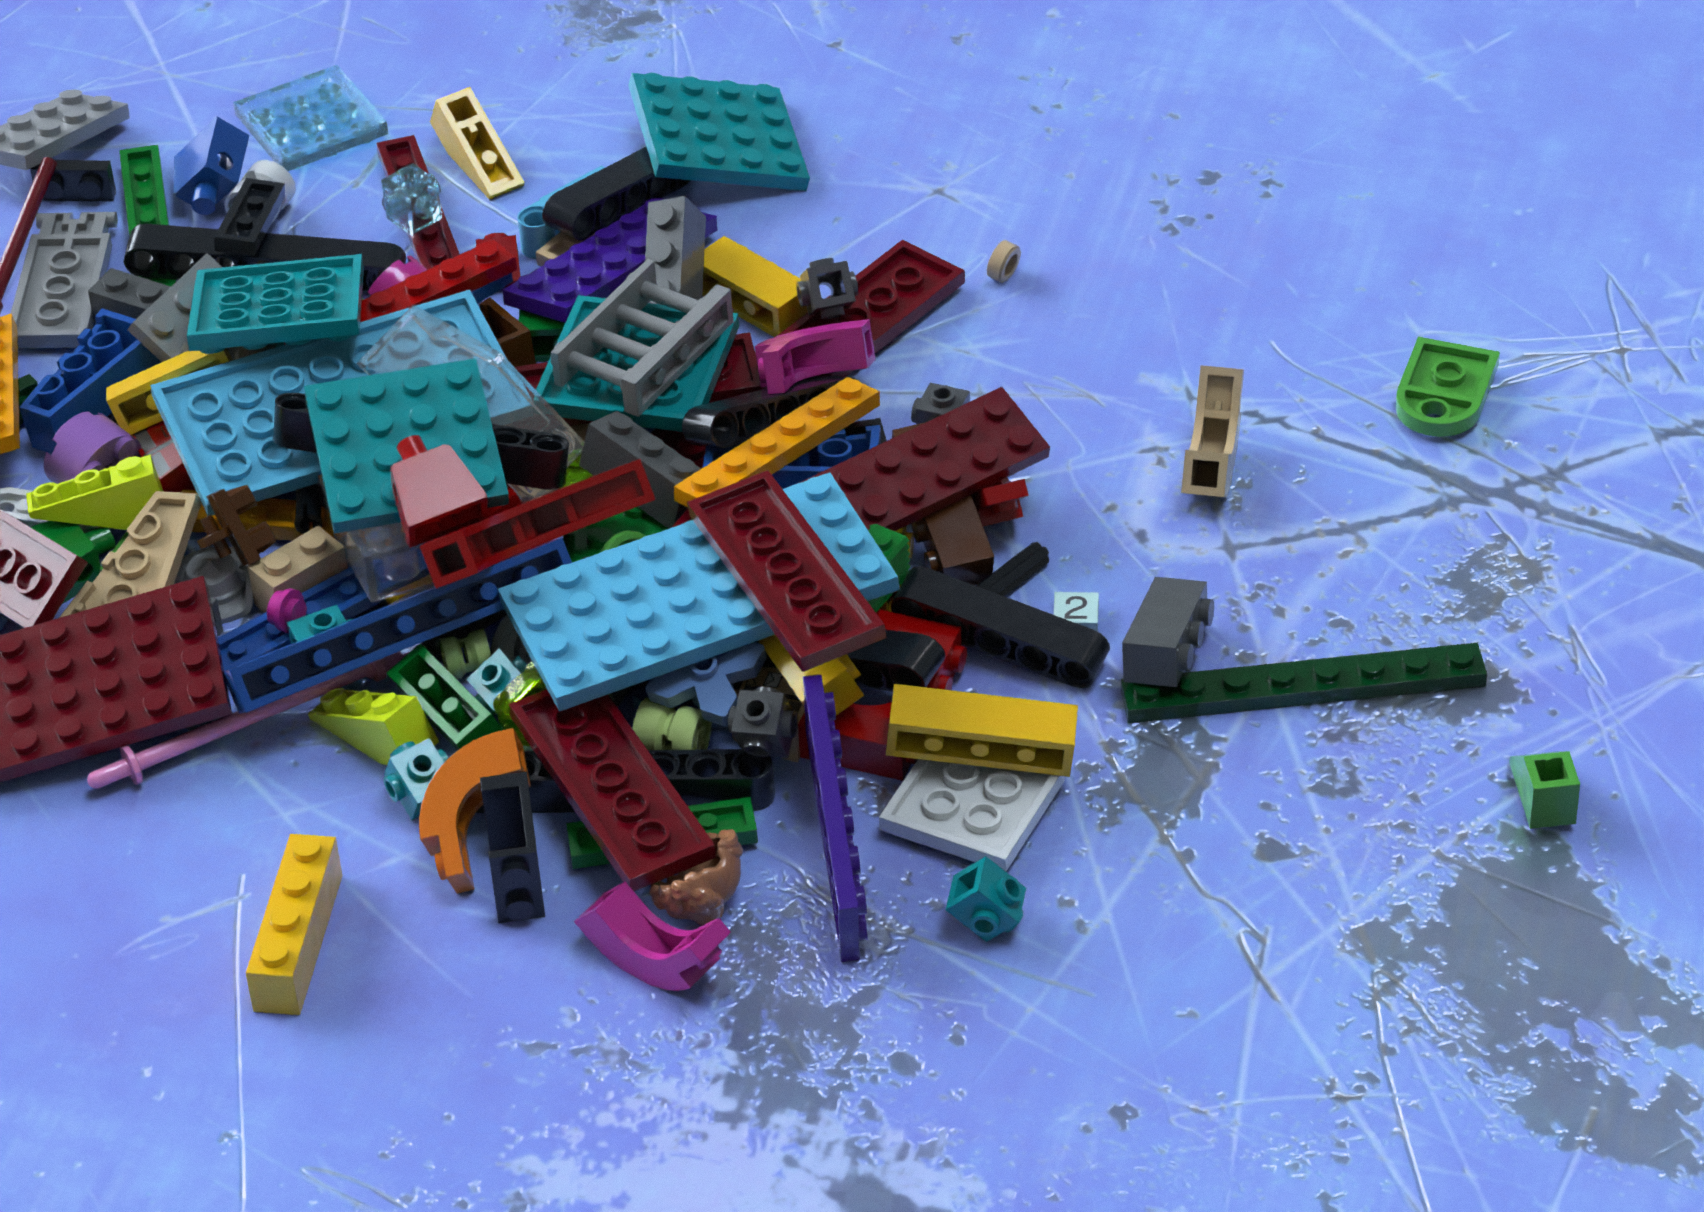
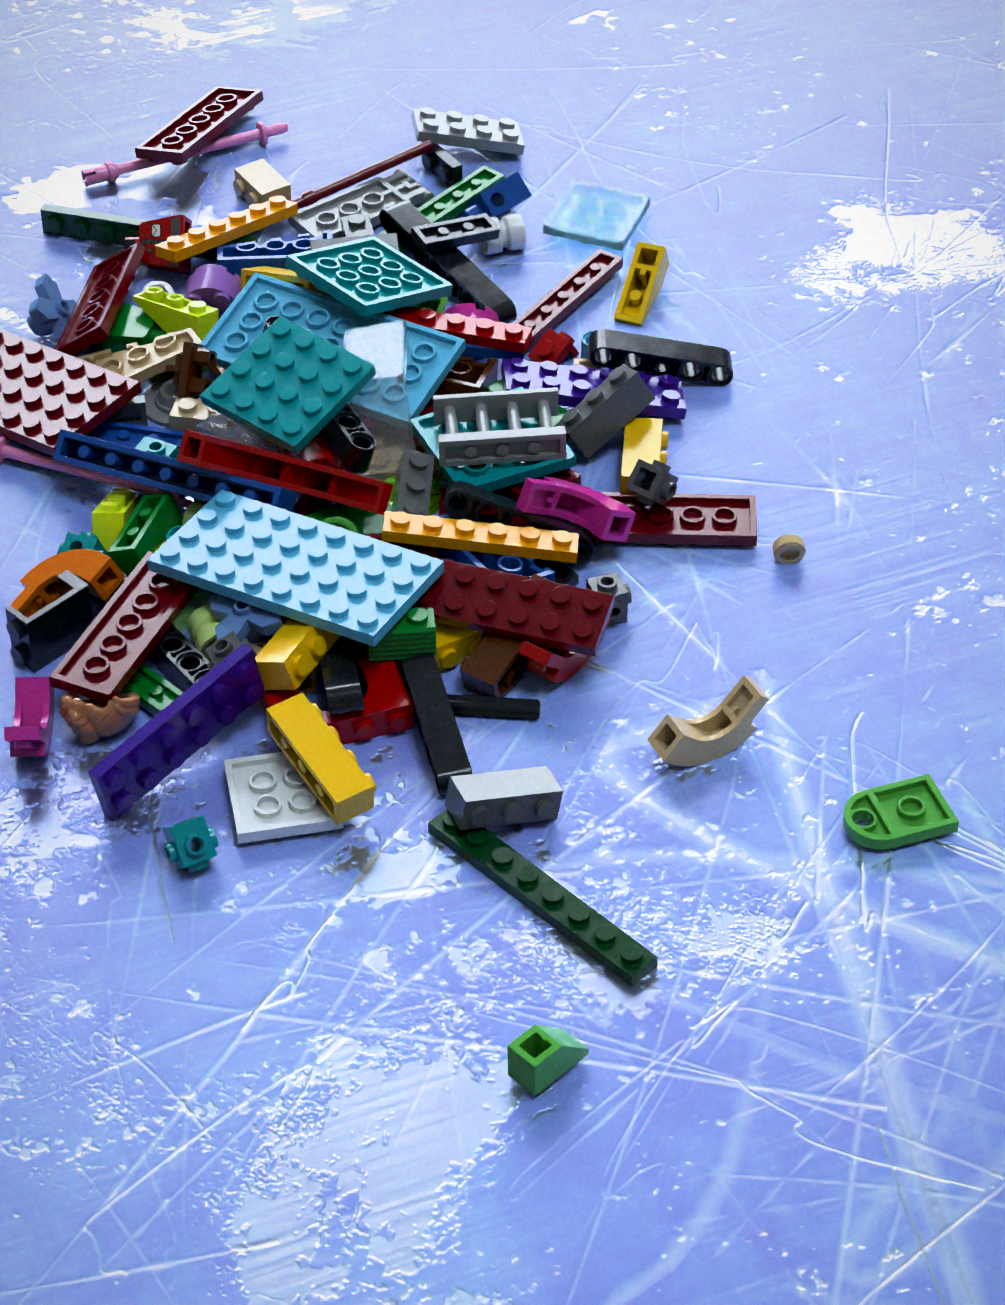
camera: 50 degrees right, 0 degrees up
dark pink plate [267,588,307,633] -> none
clear light blue brick [381,163,442,235] -> none
torso [390,435,488,548] -> none
teal plate [628,72,810,191] -> none
dark red plate [687,470,886,672] -> none
light aqua tile [1053,592,1099,632] -> none

